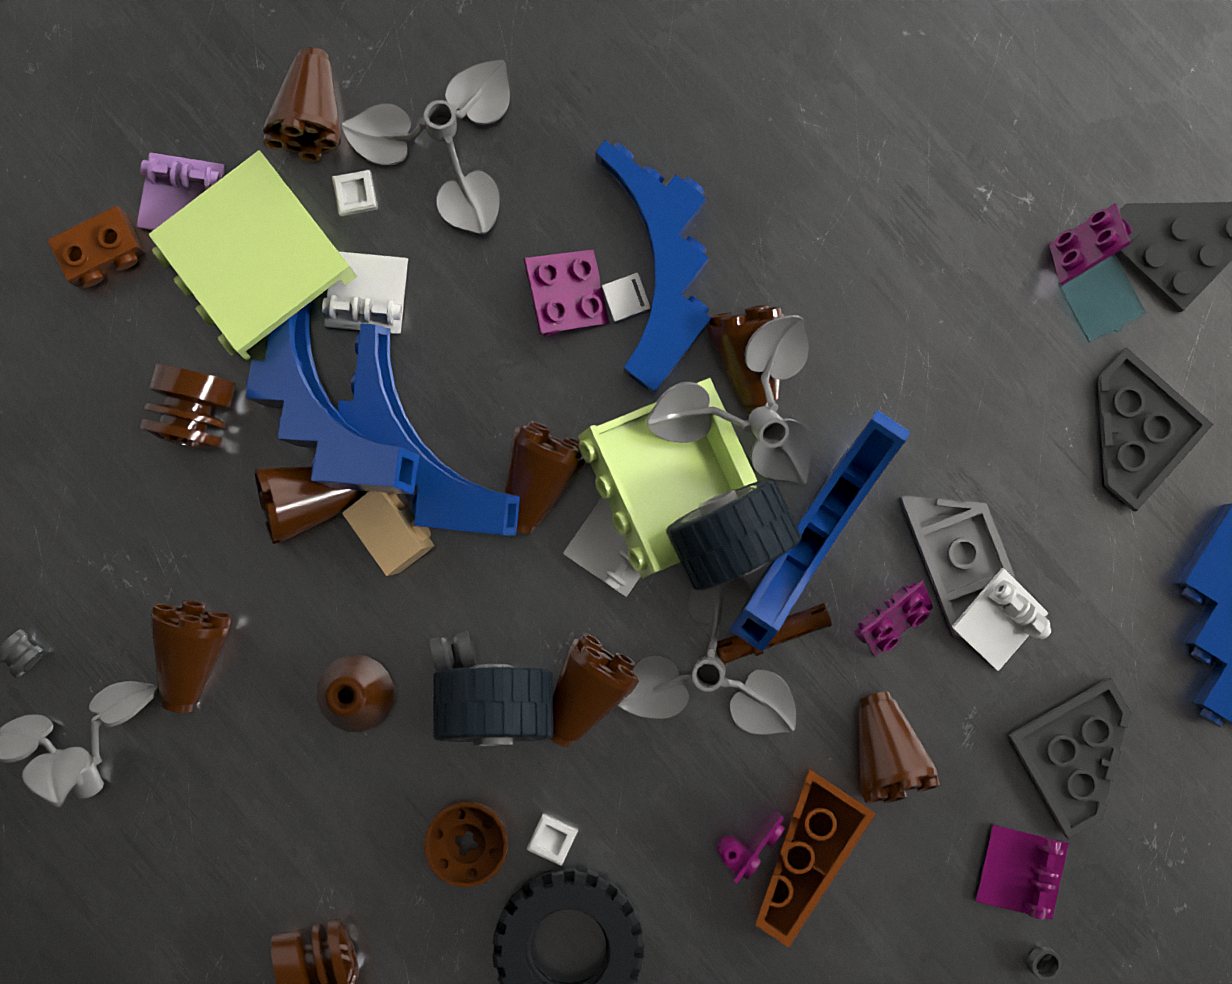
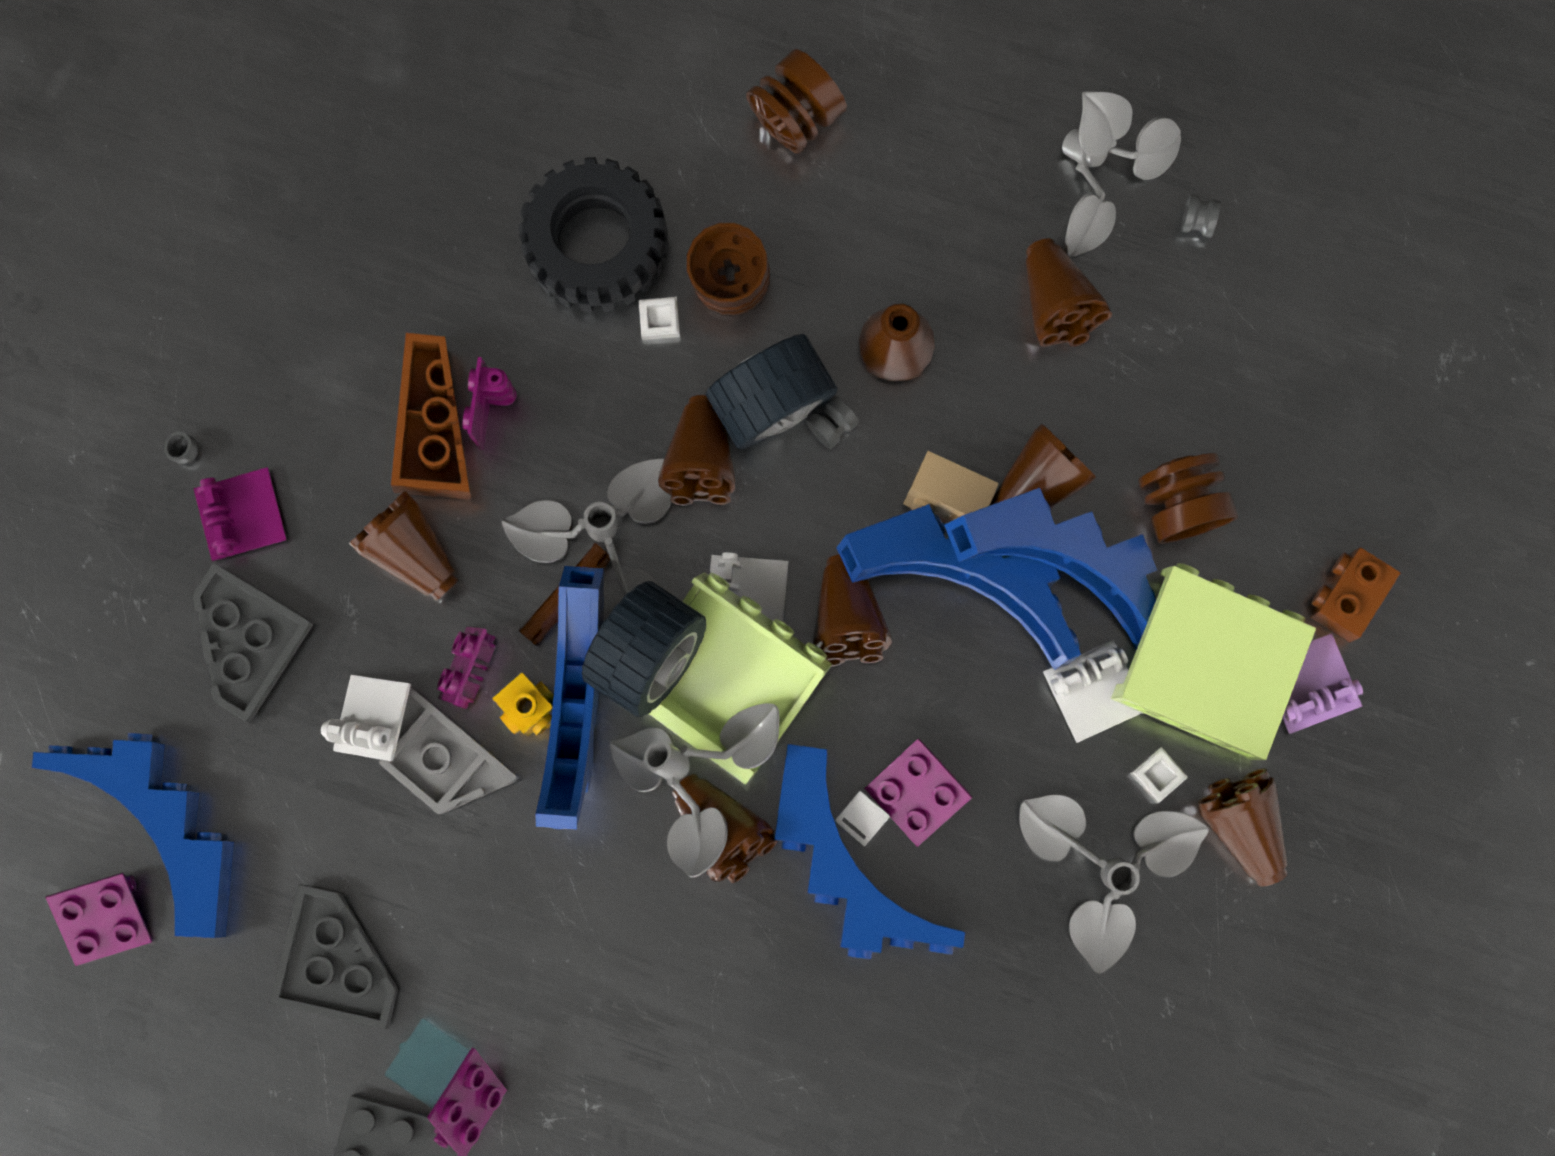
camera: 155 degrees right, 5 degrees down
none -> yellow brick [492,672,554,737]

